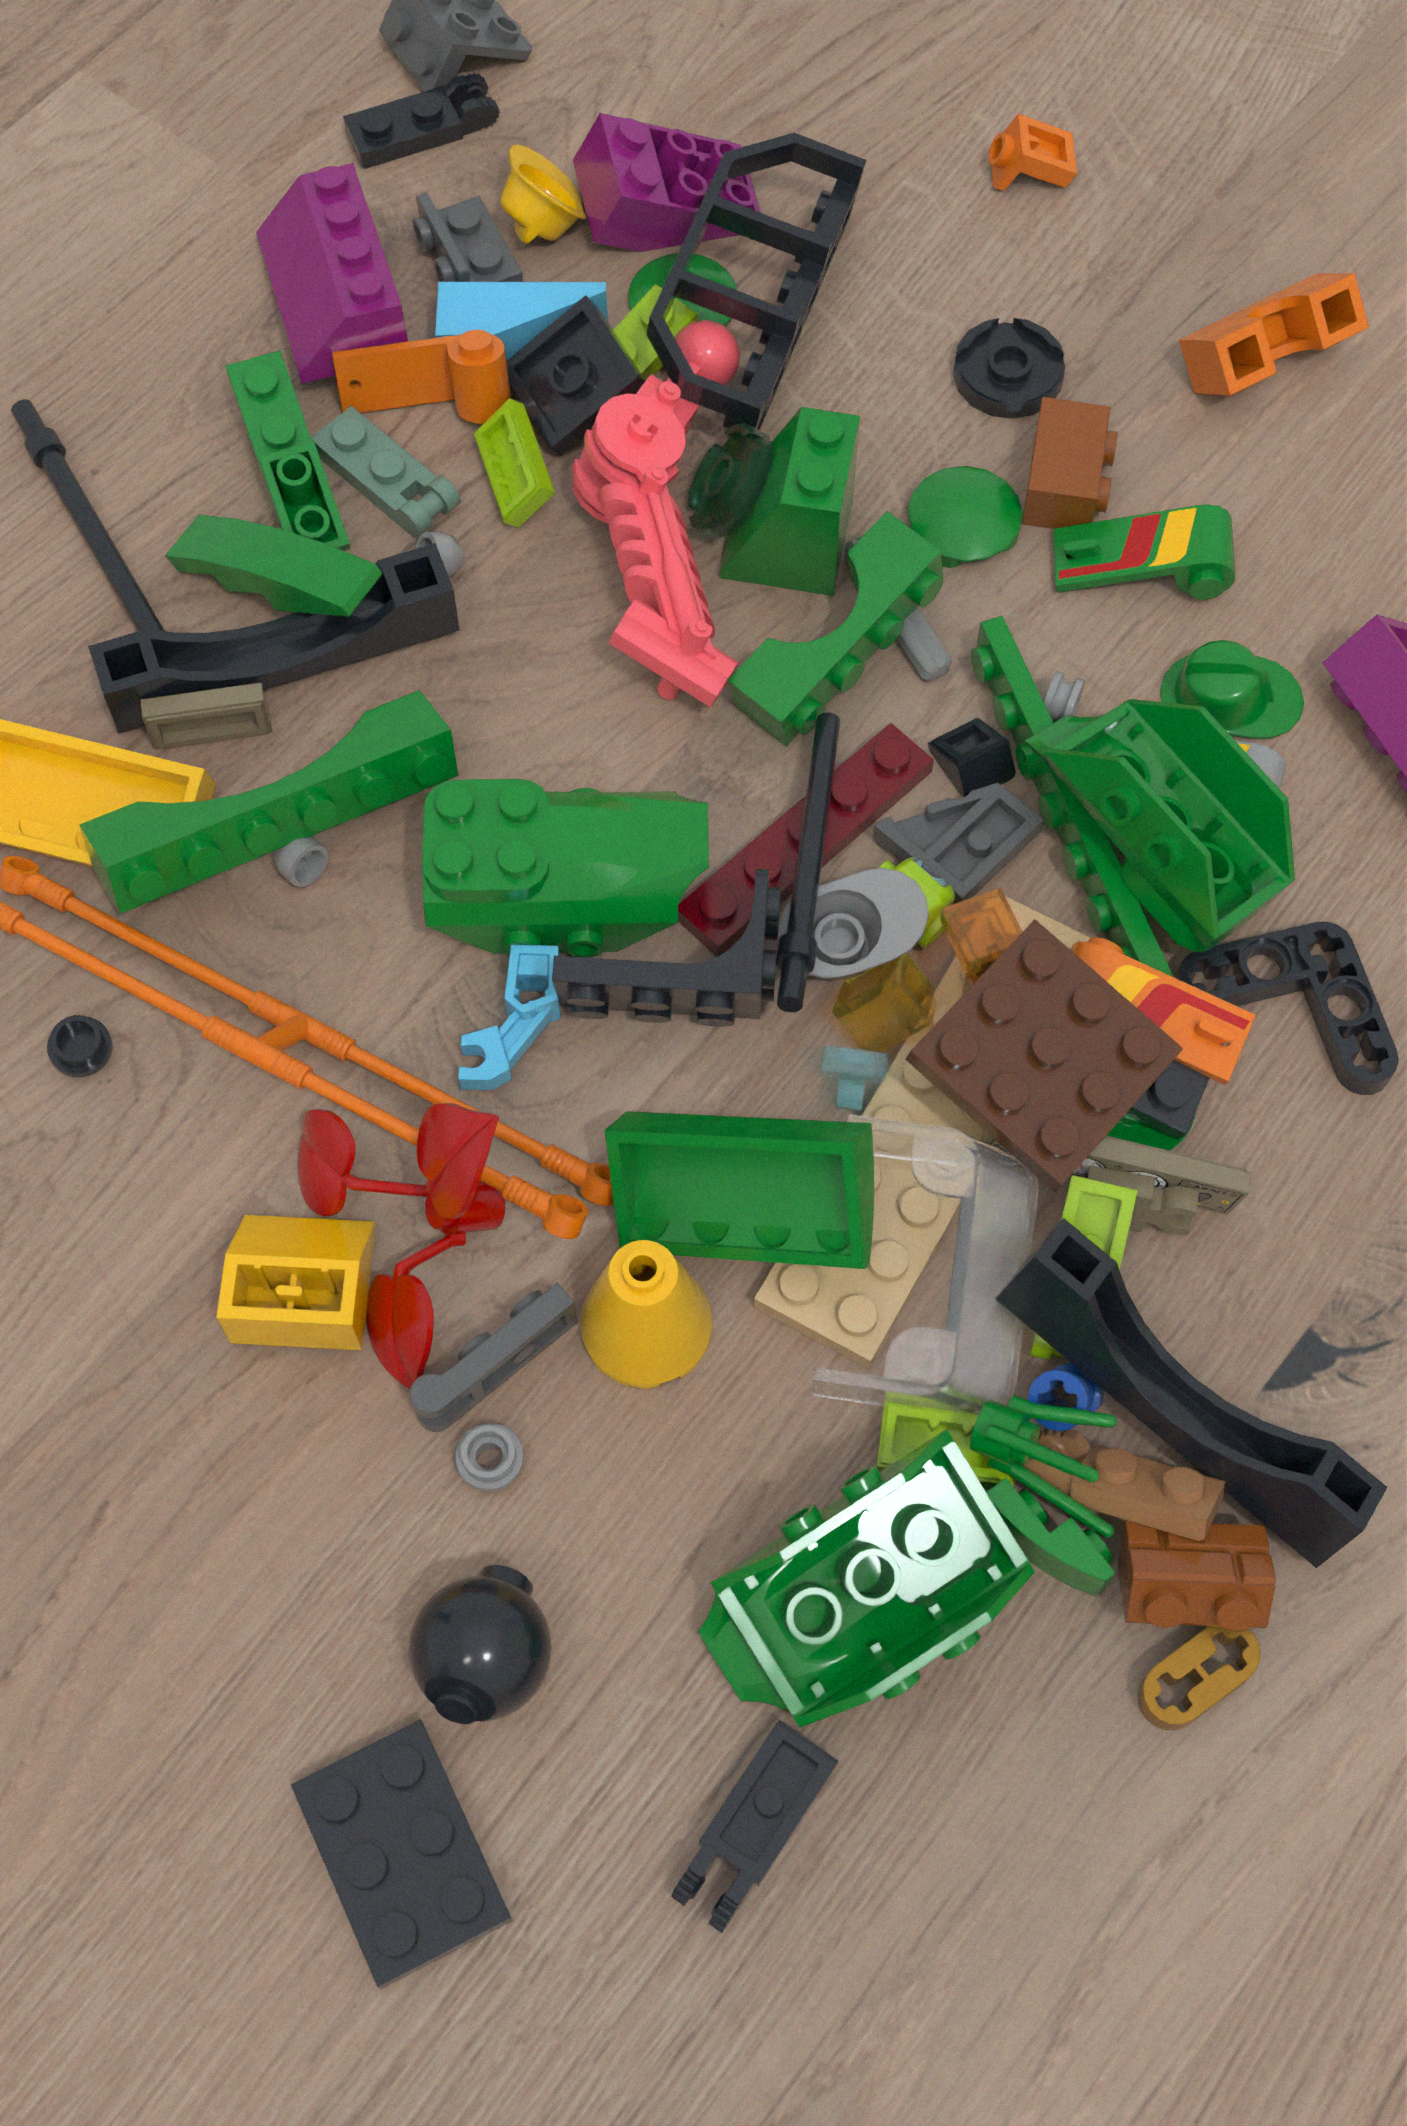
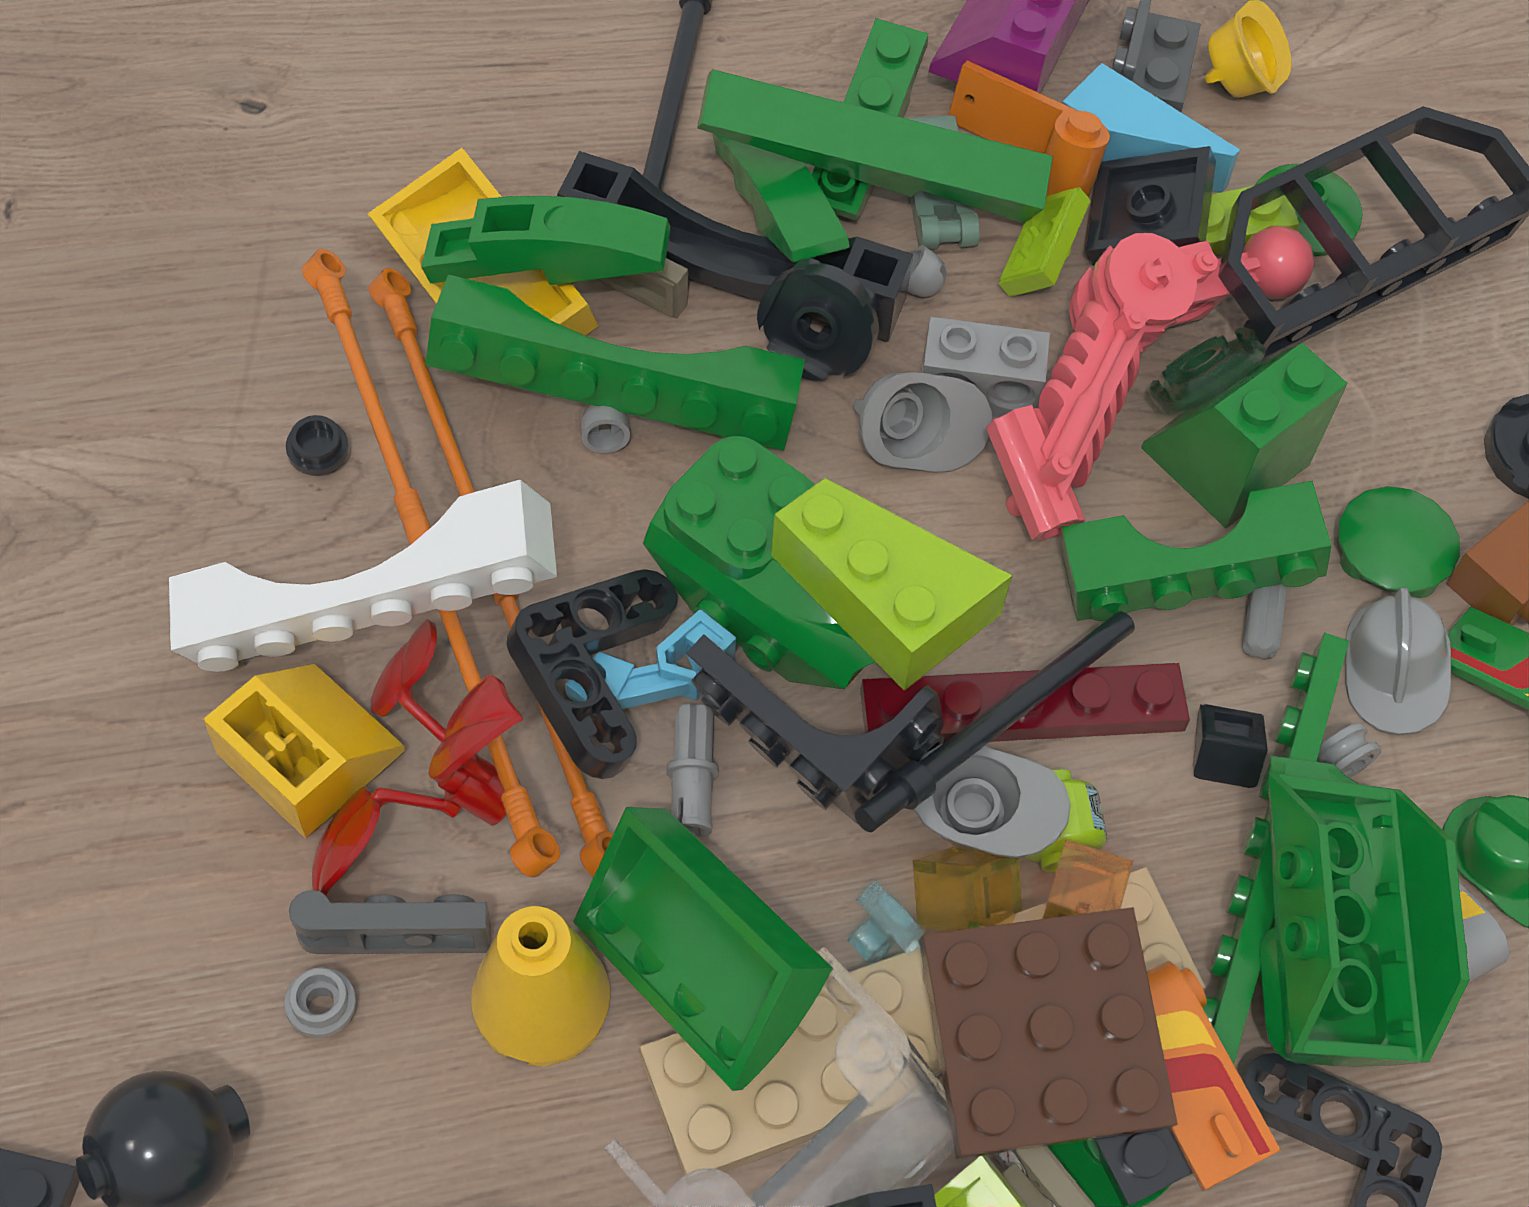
camera: 35 degrees right, 5 degrees down
magenta slope [573,113,761,252] -> none
dark grey wing [873,783,1044,909] -> none
none -> white arch [169,480,557,672]
none -> green slope [421,195,671,285]
none -> black beam [506,569,678,779]
none -> light grey axle [666,703,719,837]
none -> green slope [697,69,1053,223]
none -> black plate [757,258,880,381]
none -> lime wedge [771,478,1012,690]
none -> light grey piece [854,372,992,472]
none -> light grey brick [921,316,1050,418]
none -> light grey piece [1346,588,1451,735]

